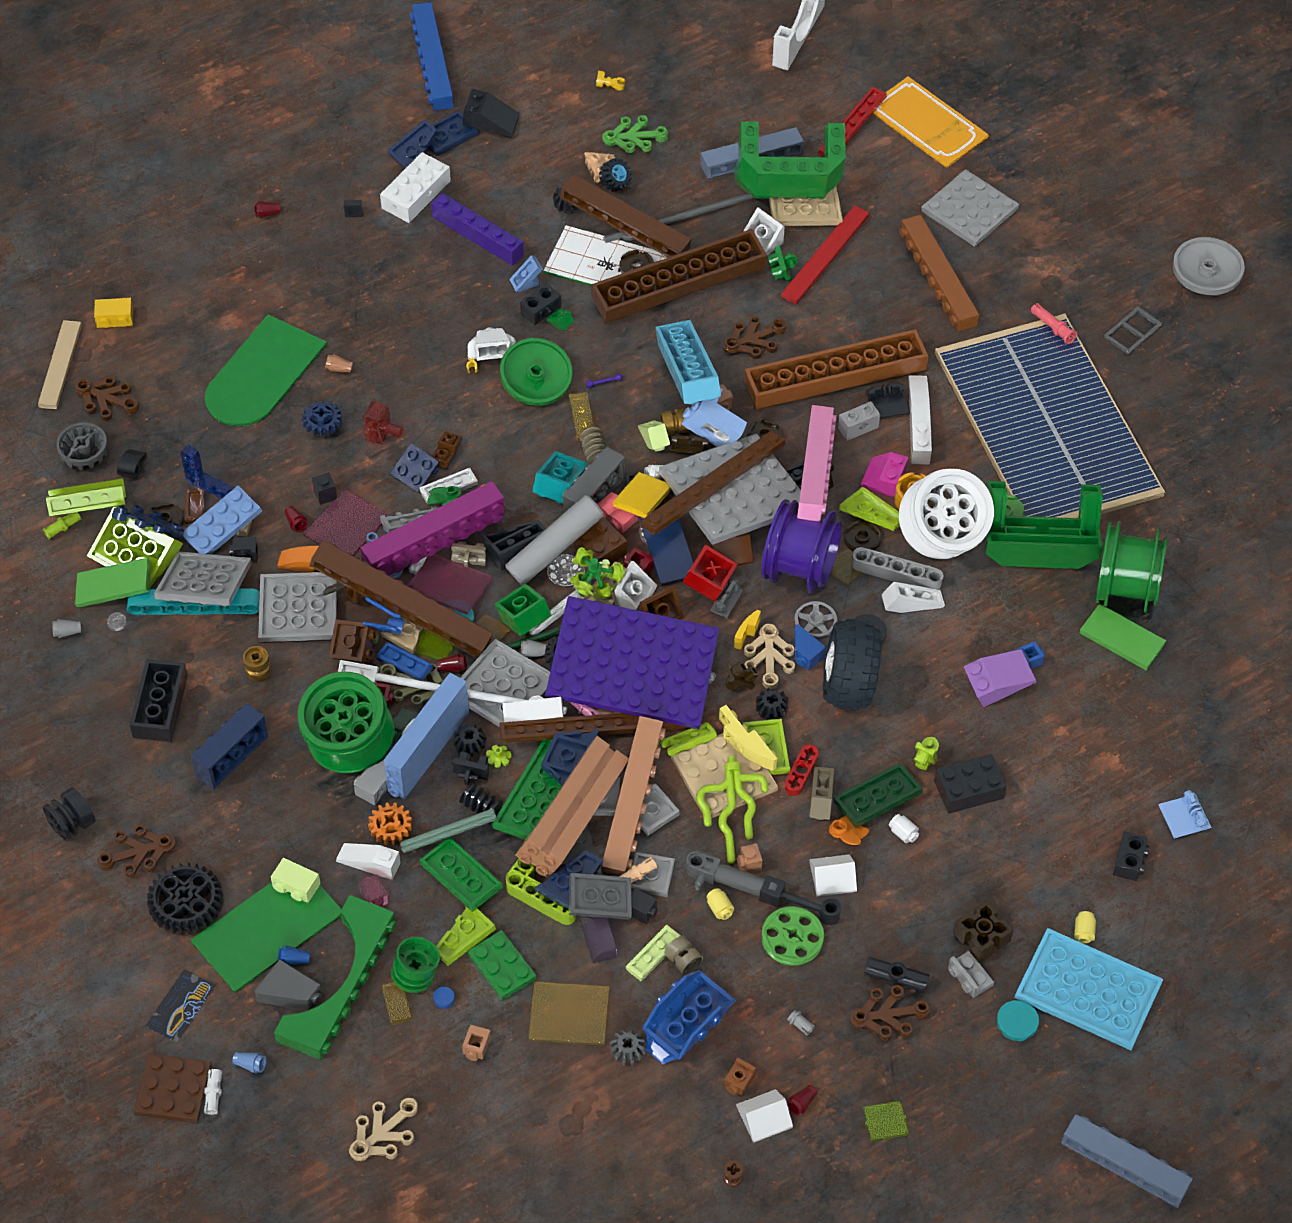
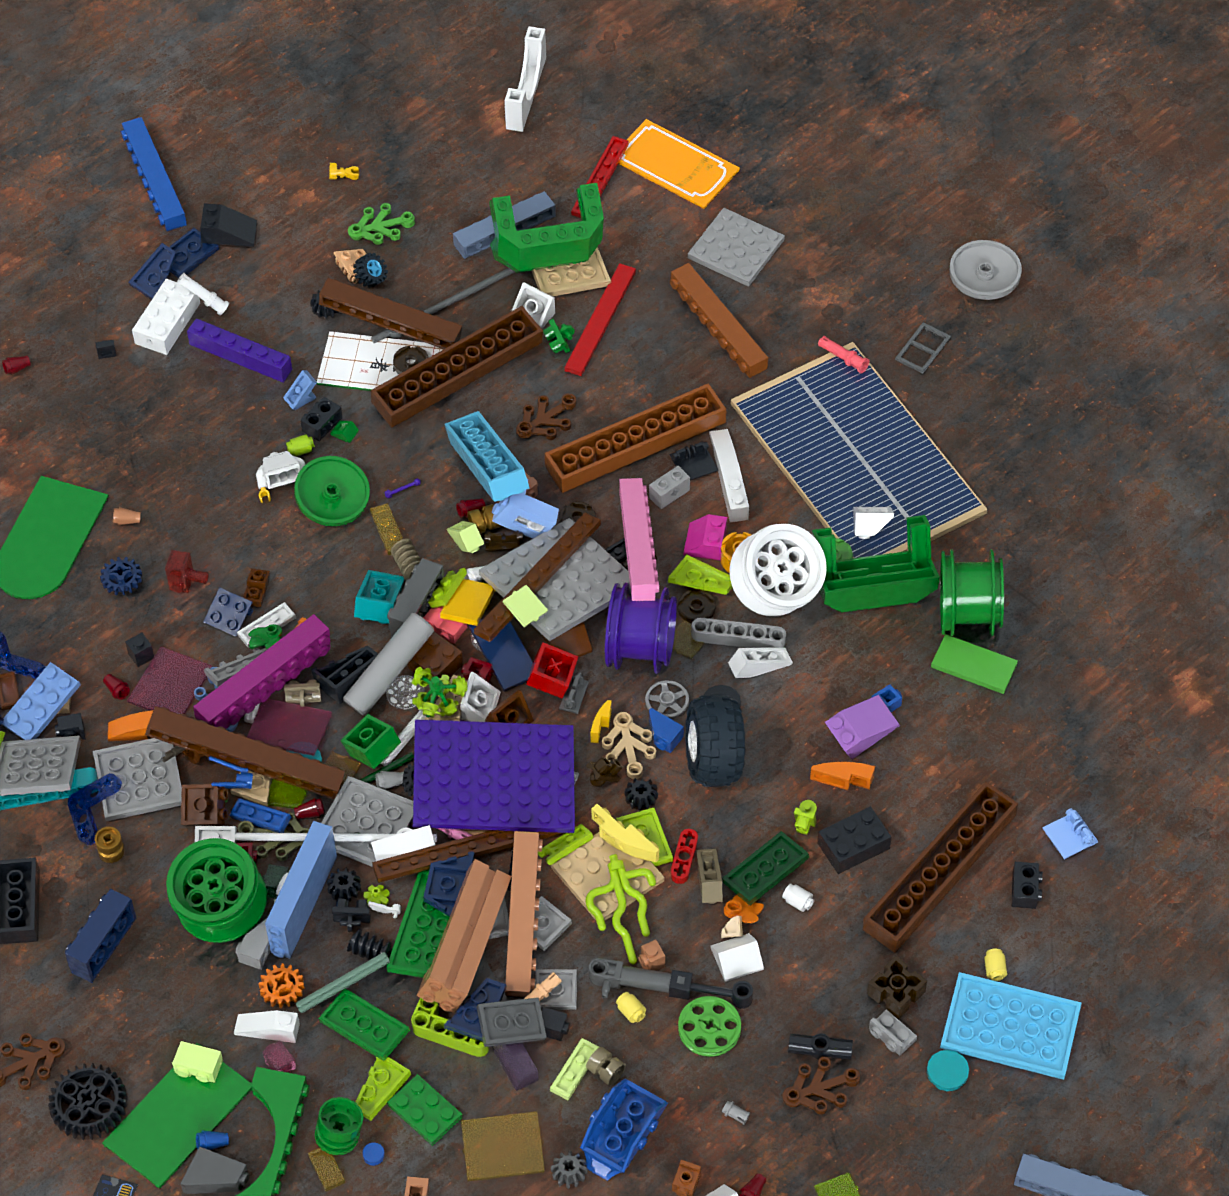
camera: 10 degrees left, 0 degrees up
none -> clear blue beam [68,773,122,845]
none -> white pin [177,273,229,315]
none -> lime brick [286,434,315,457]
none -> white piece [368,901,401,918]
none -> lime hinge [428,568,467,608]
none -> dark red cone [456,498,485,518]
none -> yellowish green piece [503,585,548,627]
none -> tile [721,916,743,938]
none -> orange slope [810,762,875,790]
none -> white slope [853,507,894,539]
none -> reddish brown brick [862,781,1018,953]

